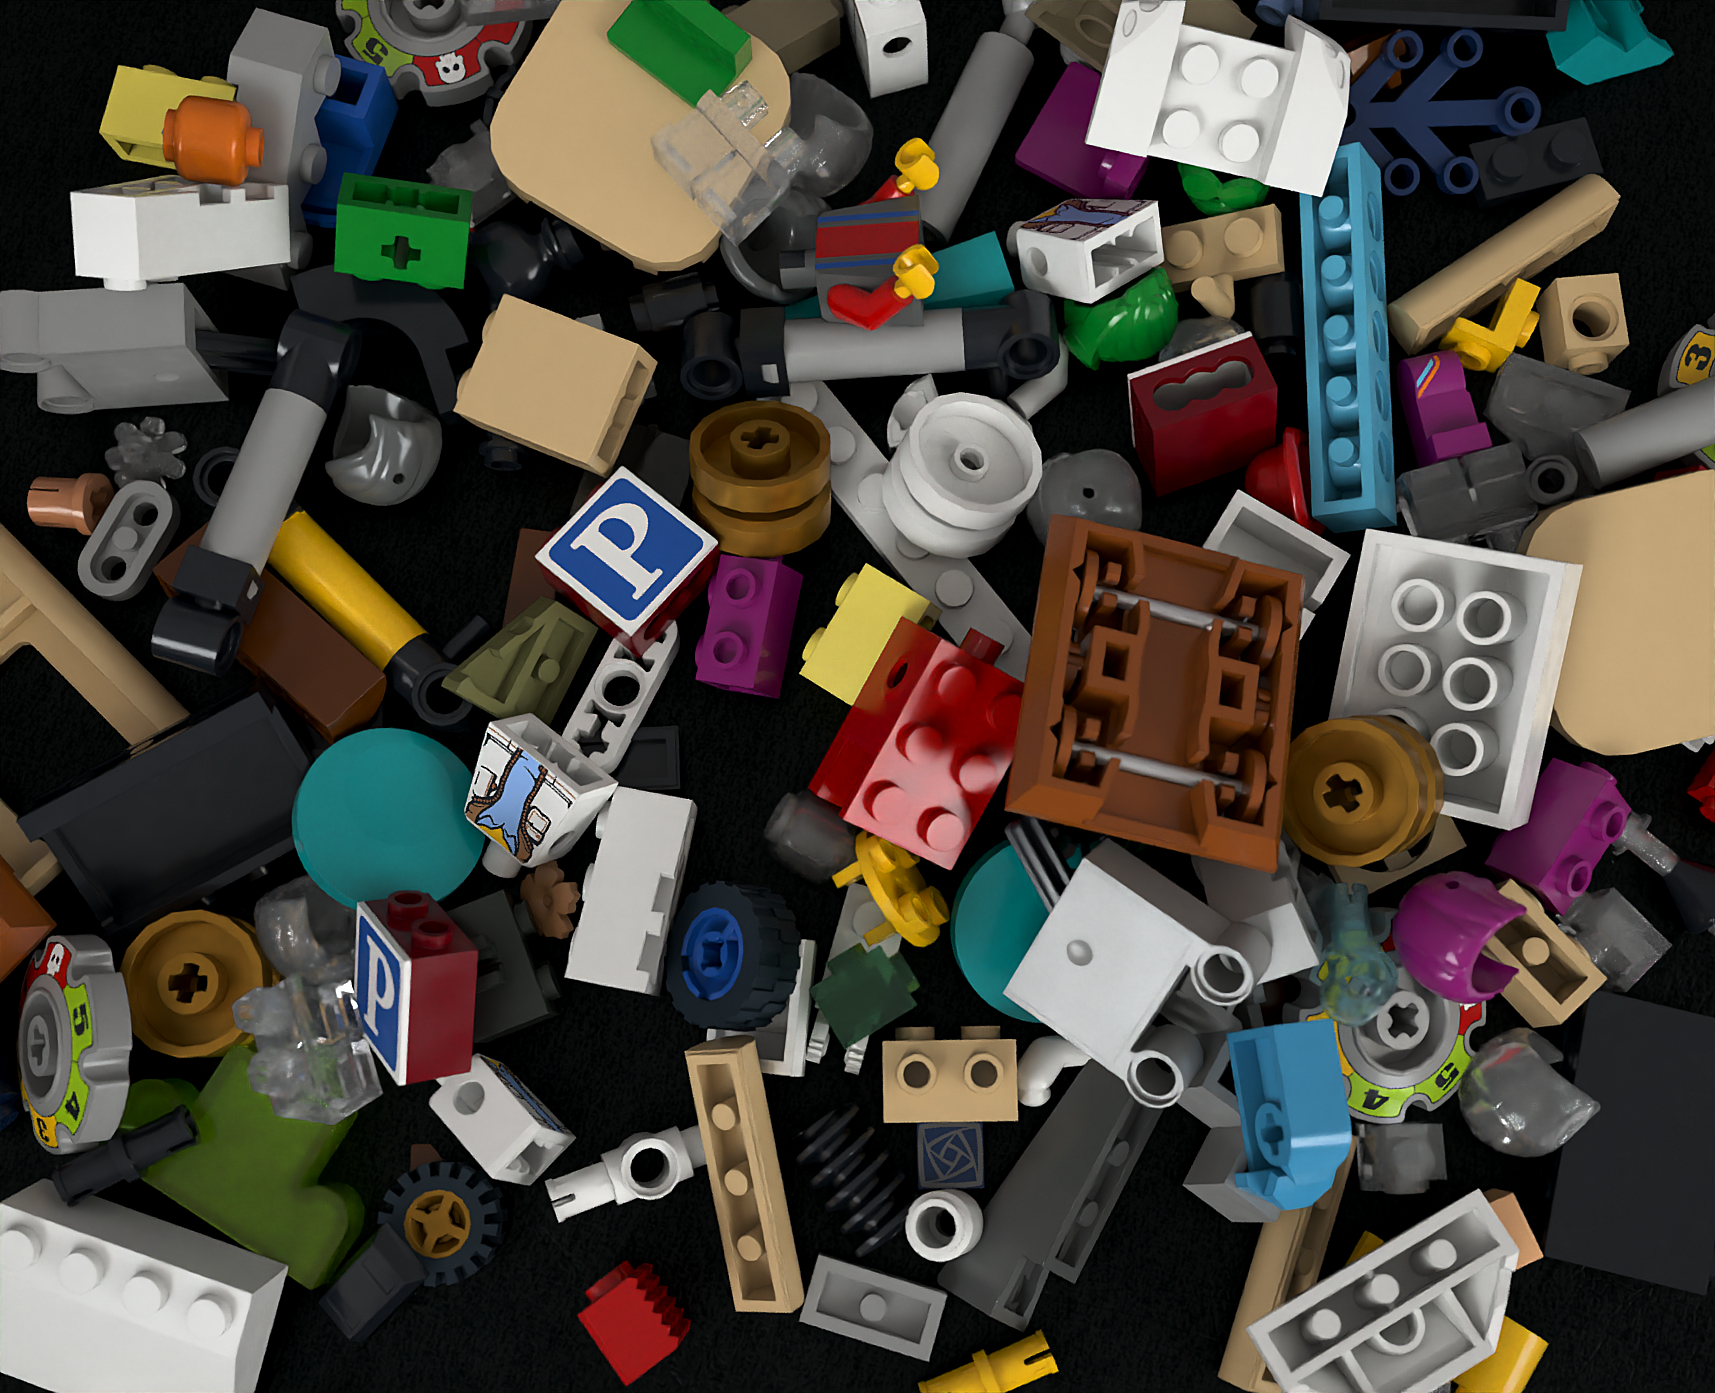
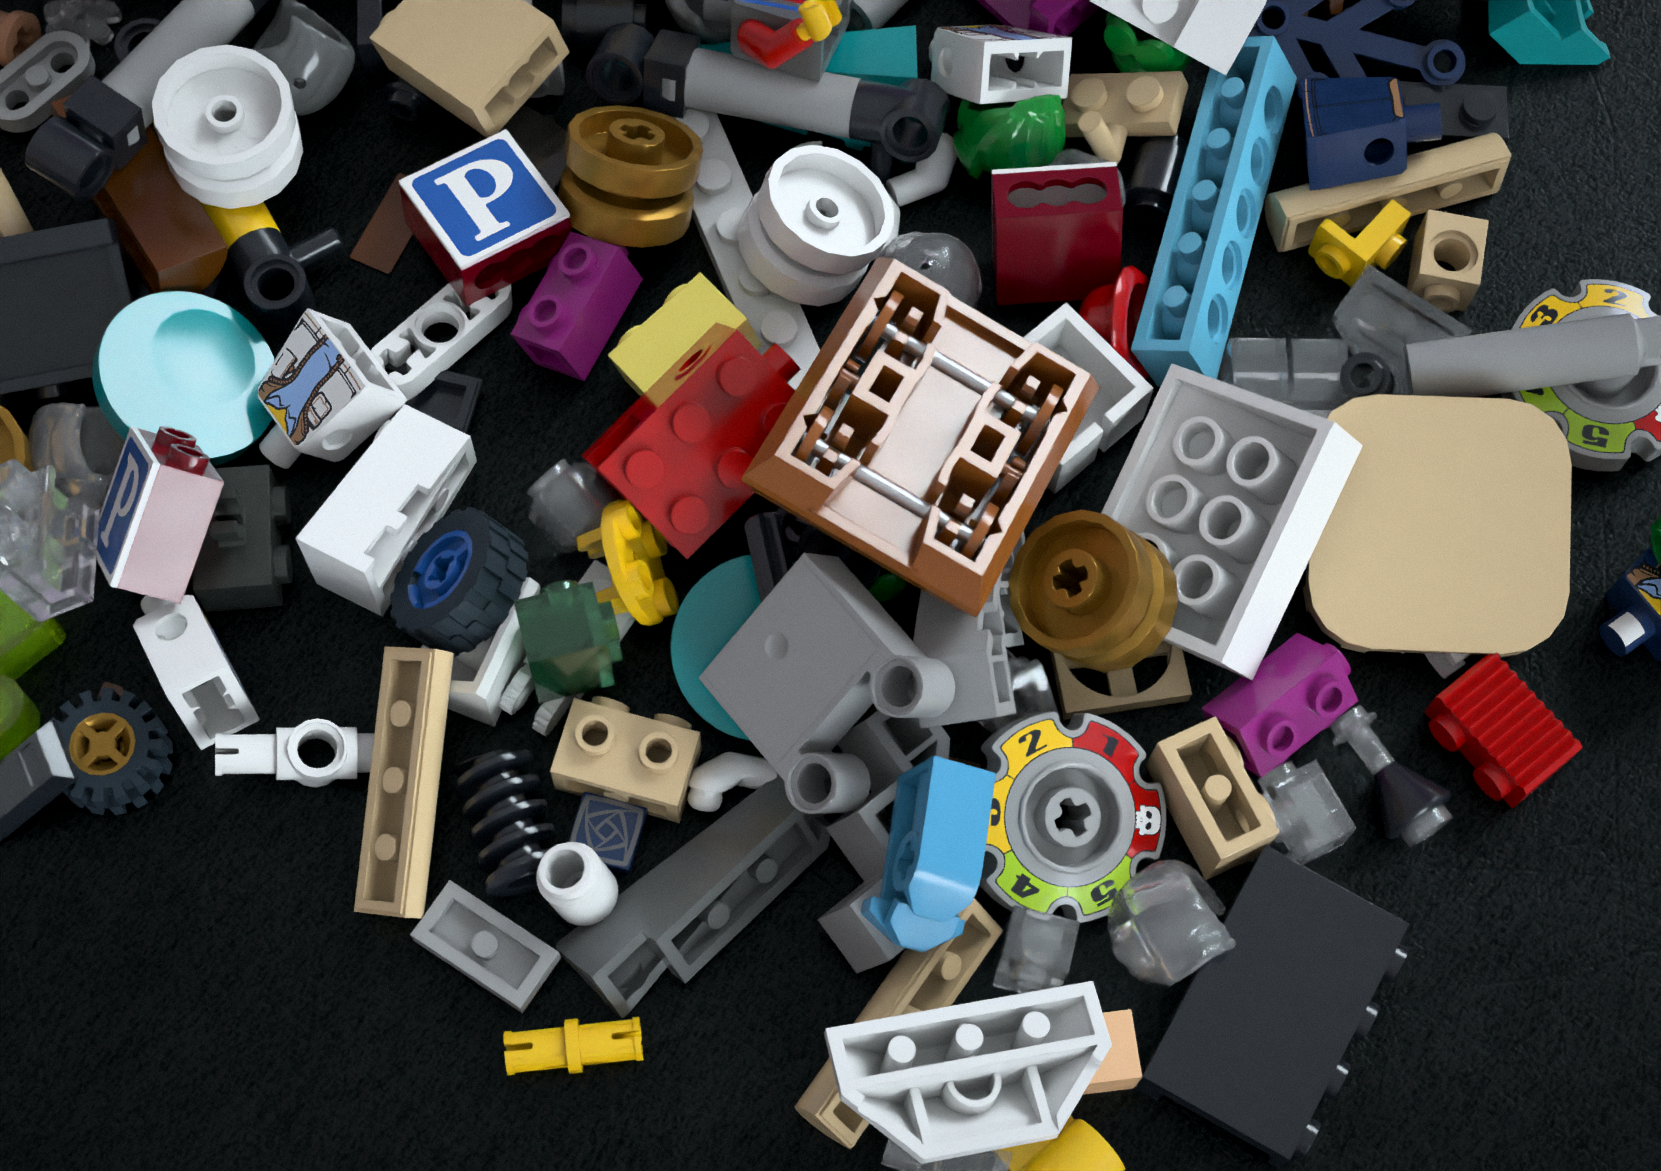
camera: 10 degrees right, 10 degrees down
olive wing [441,596,599,727] -> none
medium nougat plant [519,860,581,939] -> none
red brick [577,1259,691,1386] -> none
clear light blue pin [1319,883,1399,1027] -> none
magenta piece [1392,871,1527,1004] -> none
magenta leg [1397,348,1493,476] -> none
none -> white wheel [152,44,303,209]
none -> dark blue torso [1300,77,1442,190]

